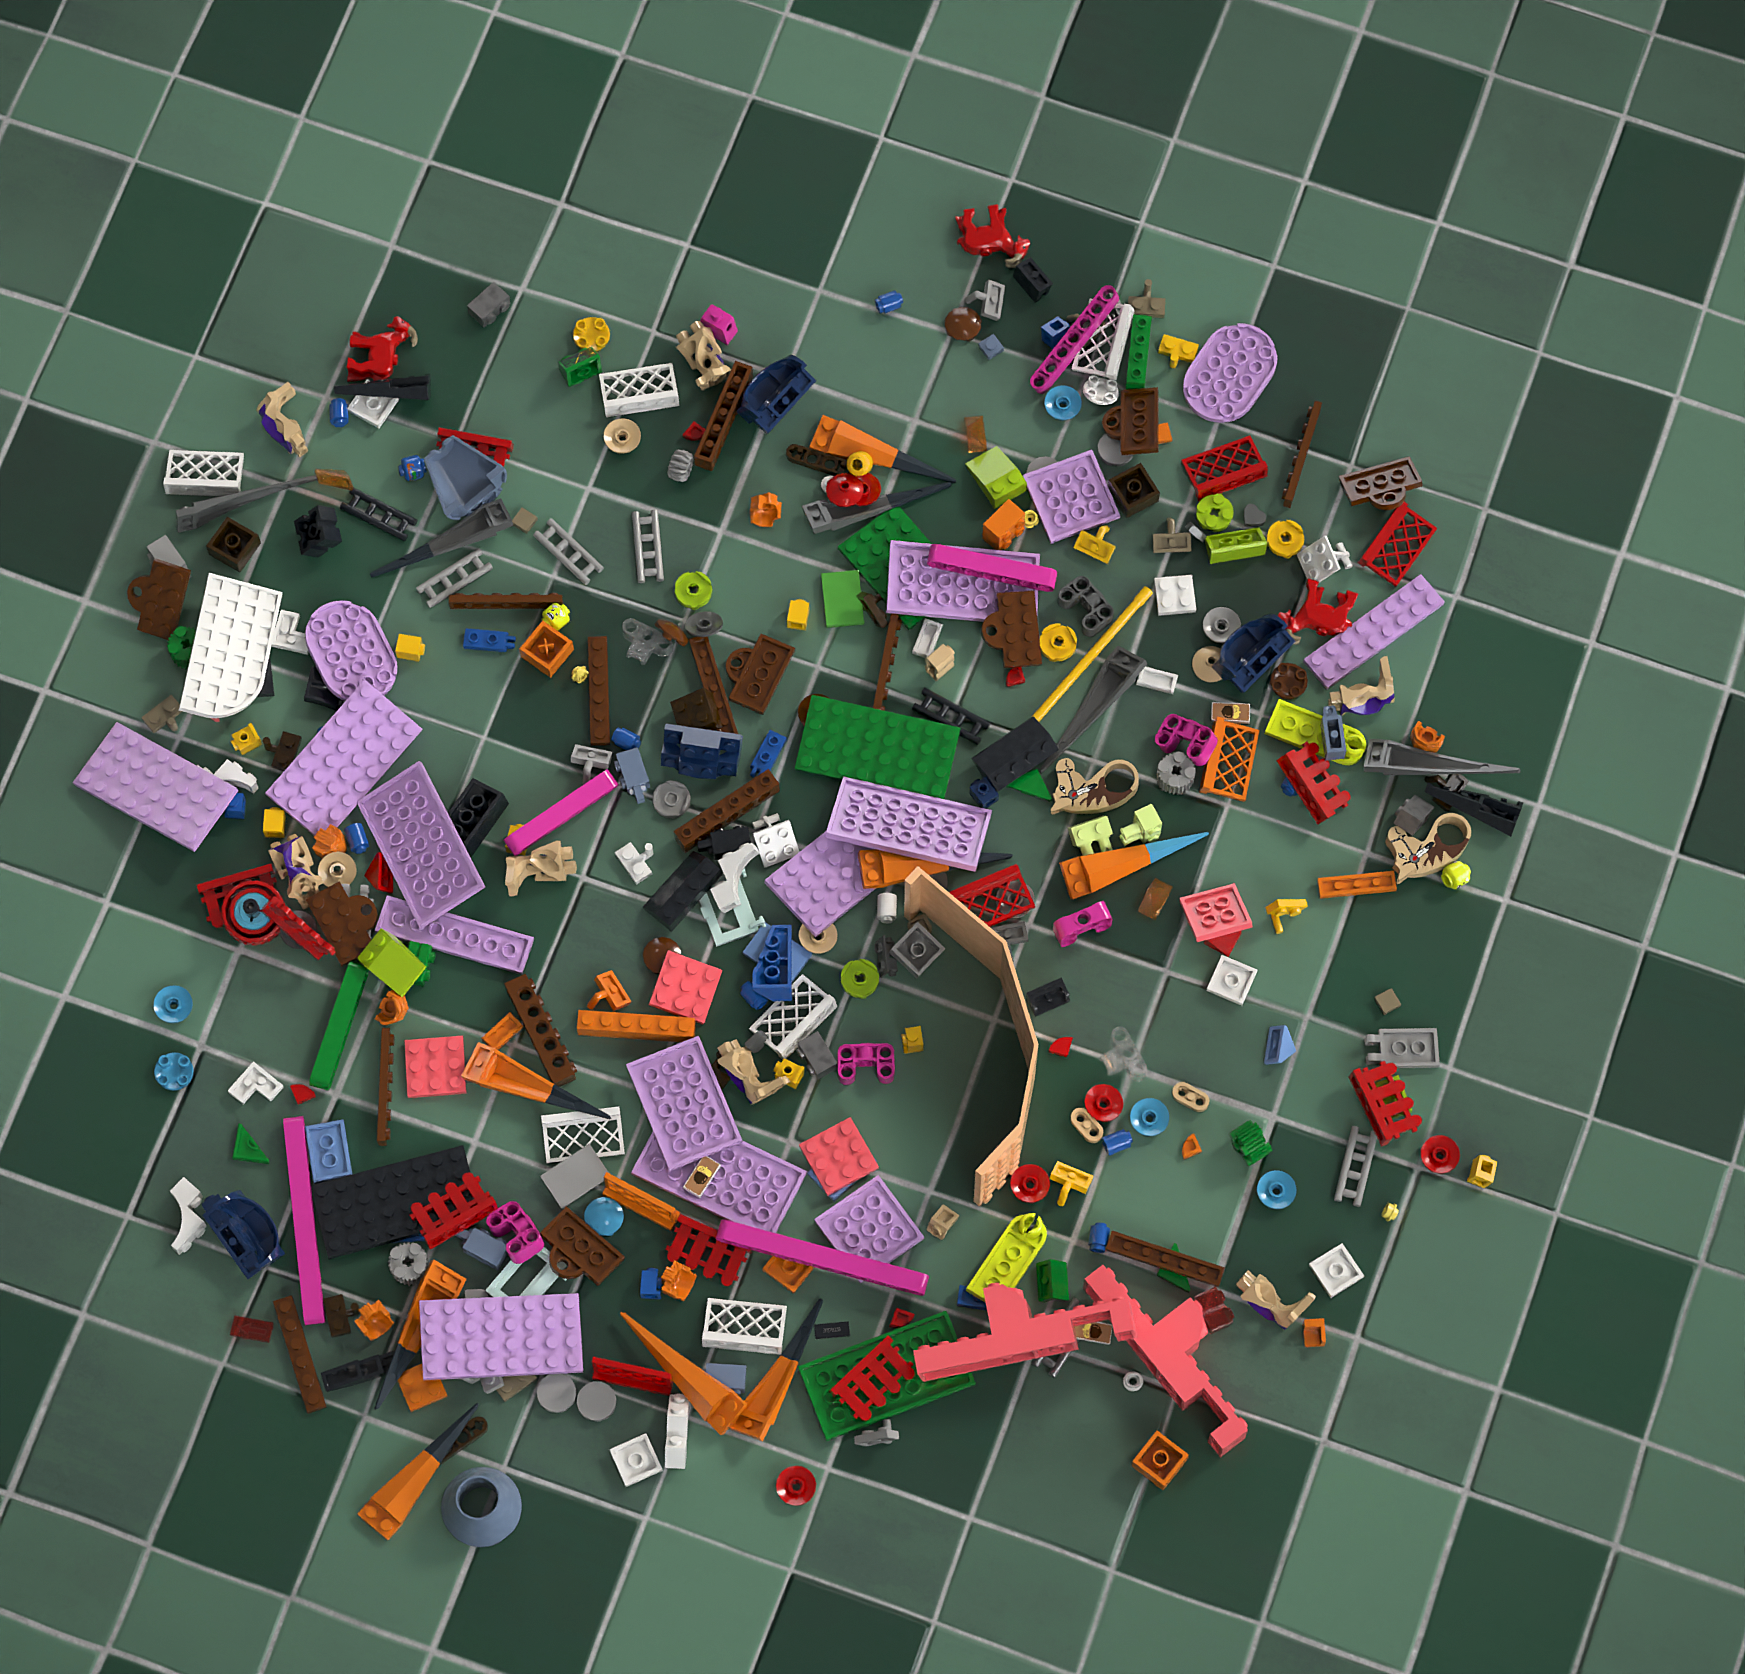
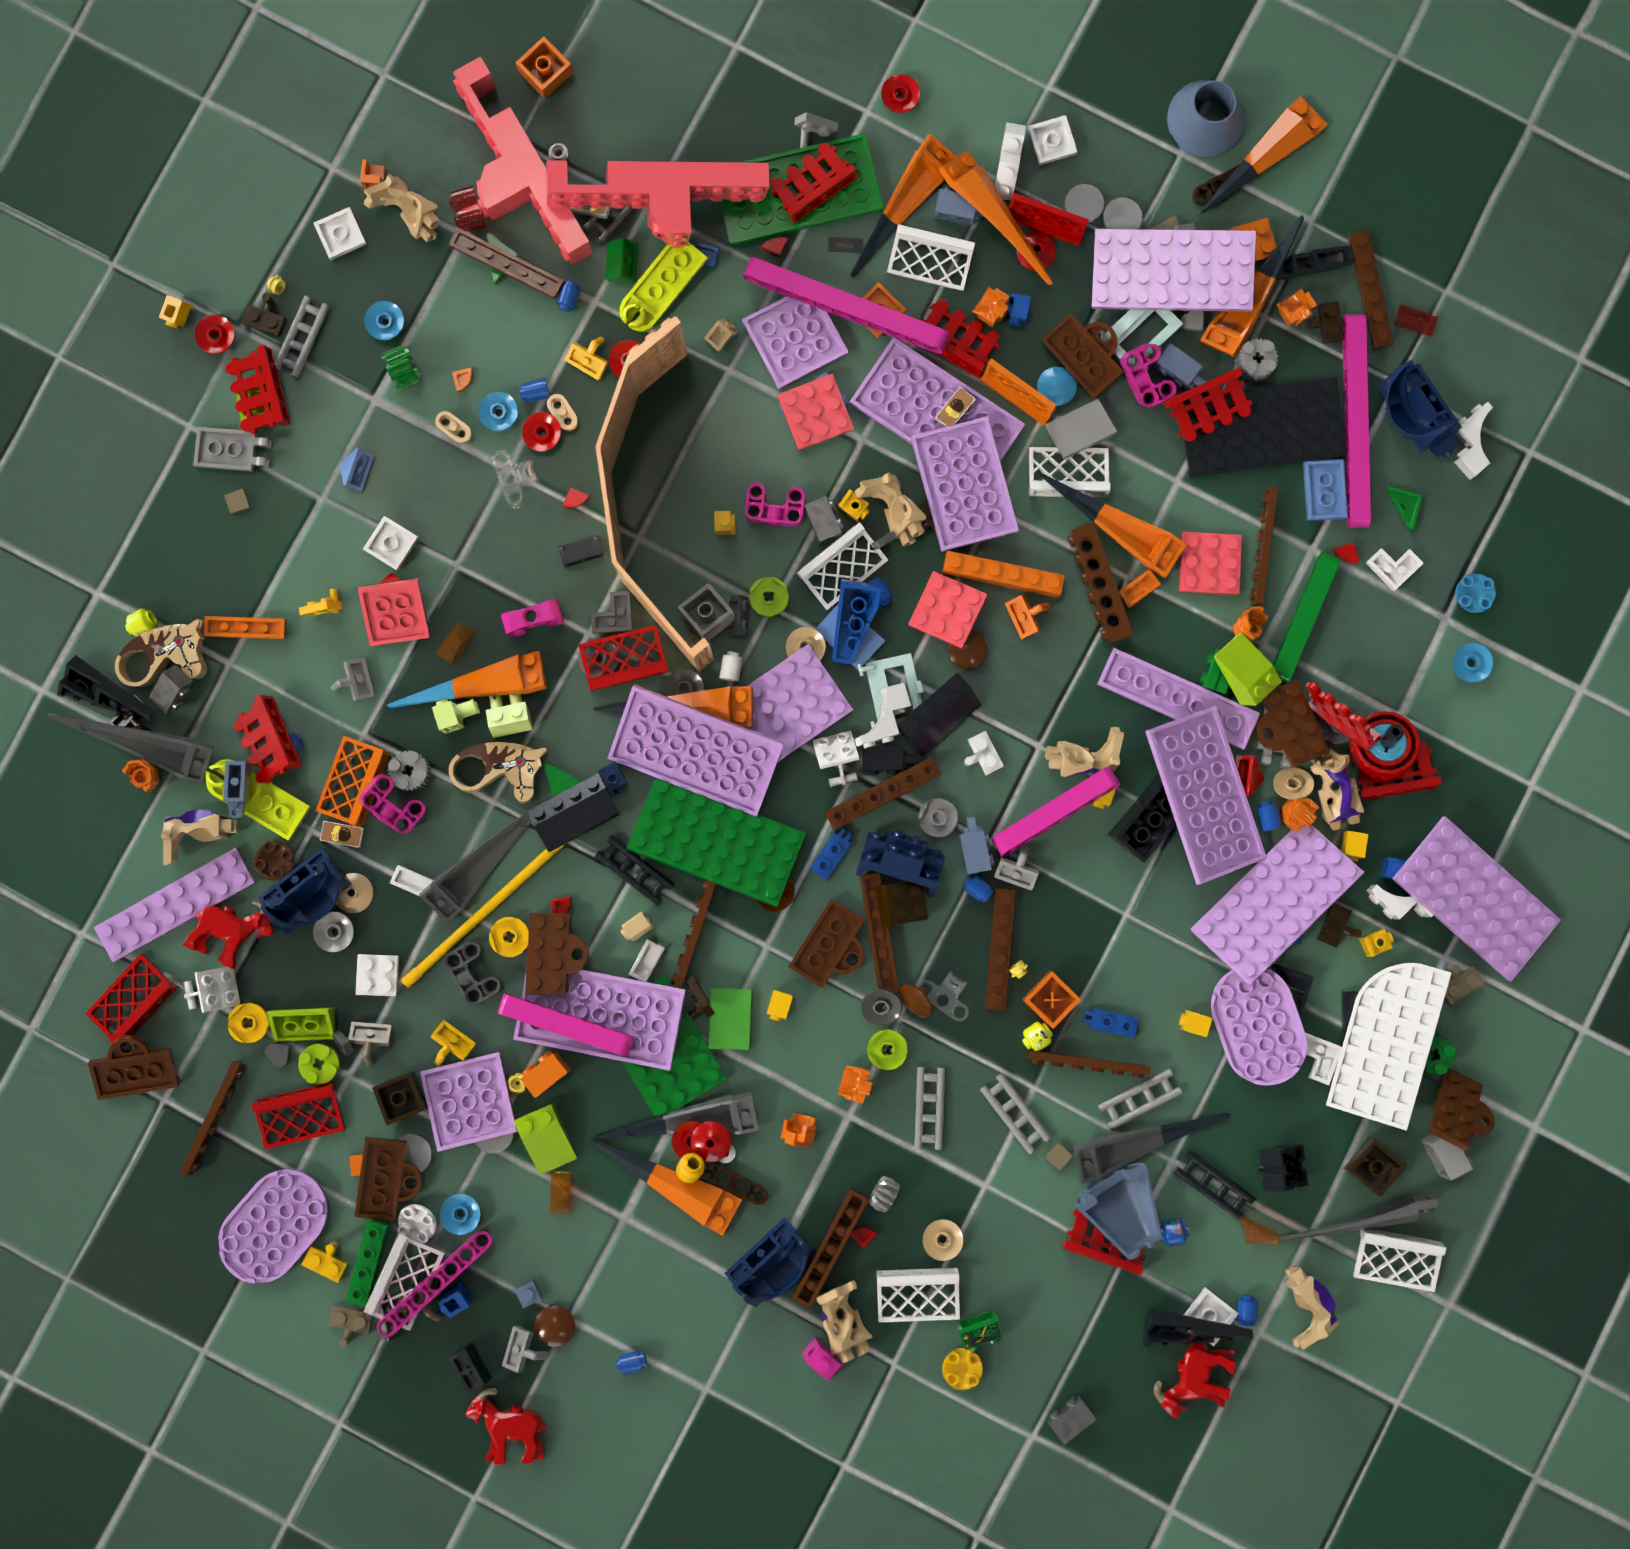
camera: 175 degrees left, 15 degrees up
none -> dark brown plate [241,293,287,338]
none -> light grey plate [331,658,375,701]
none -> orange hair [838,1065,873,1104]
none -> red dish [1017,232,1056,271]

